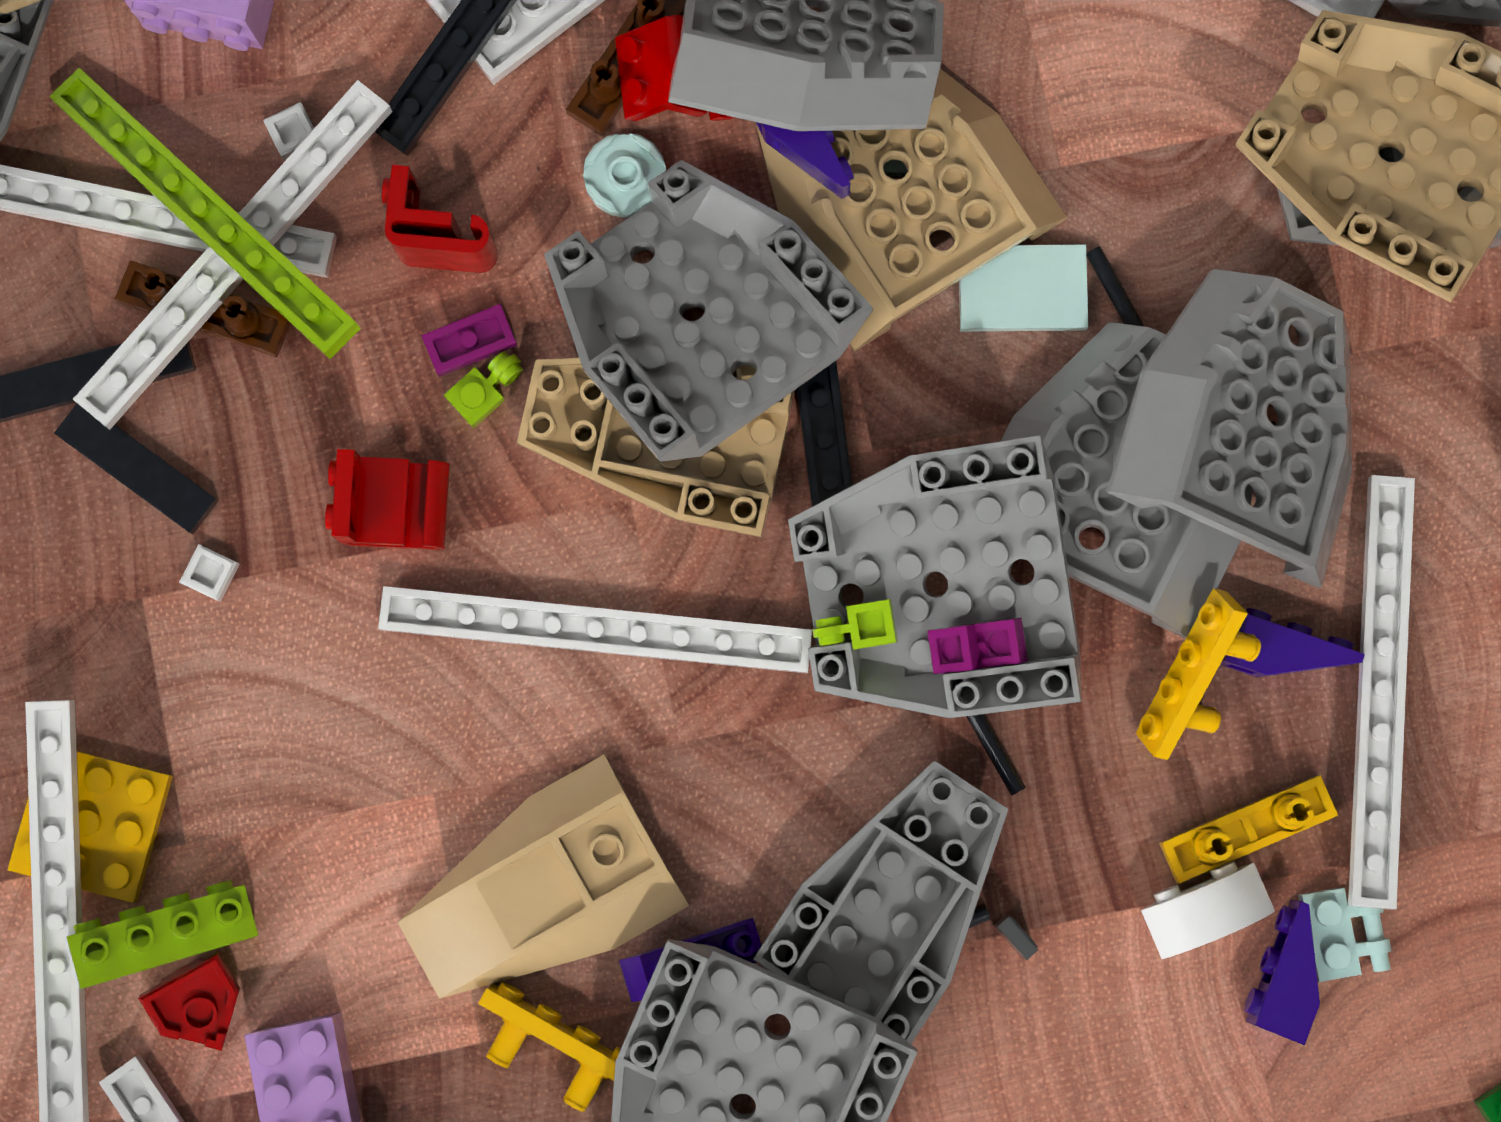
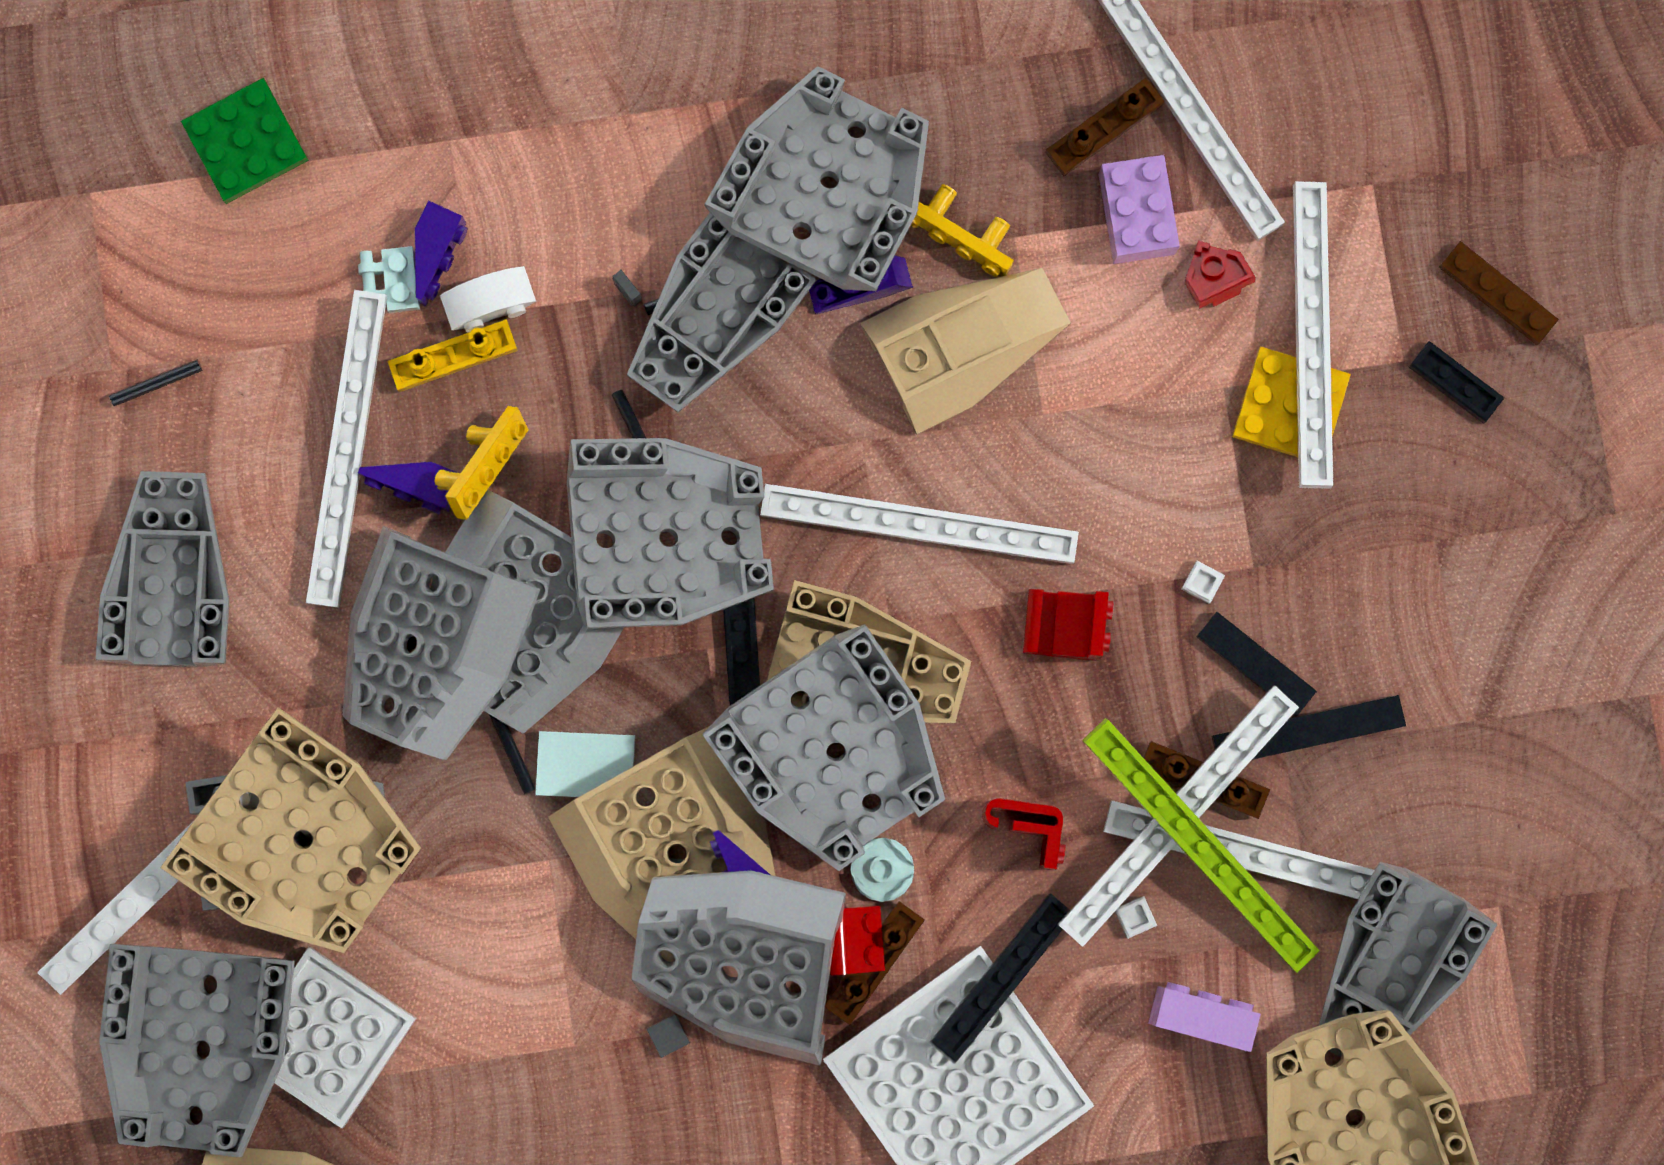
camera: 175 degrees left, 0 degrees up
lime brick [66,880,258,990] -> none
magenta plate [421,304,518,377] -> none
lime plate [444,351,523,429] -> none
lime plate [812,599,898,650] -> none
magenta slope [927,617,1028,674] -> none

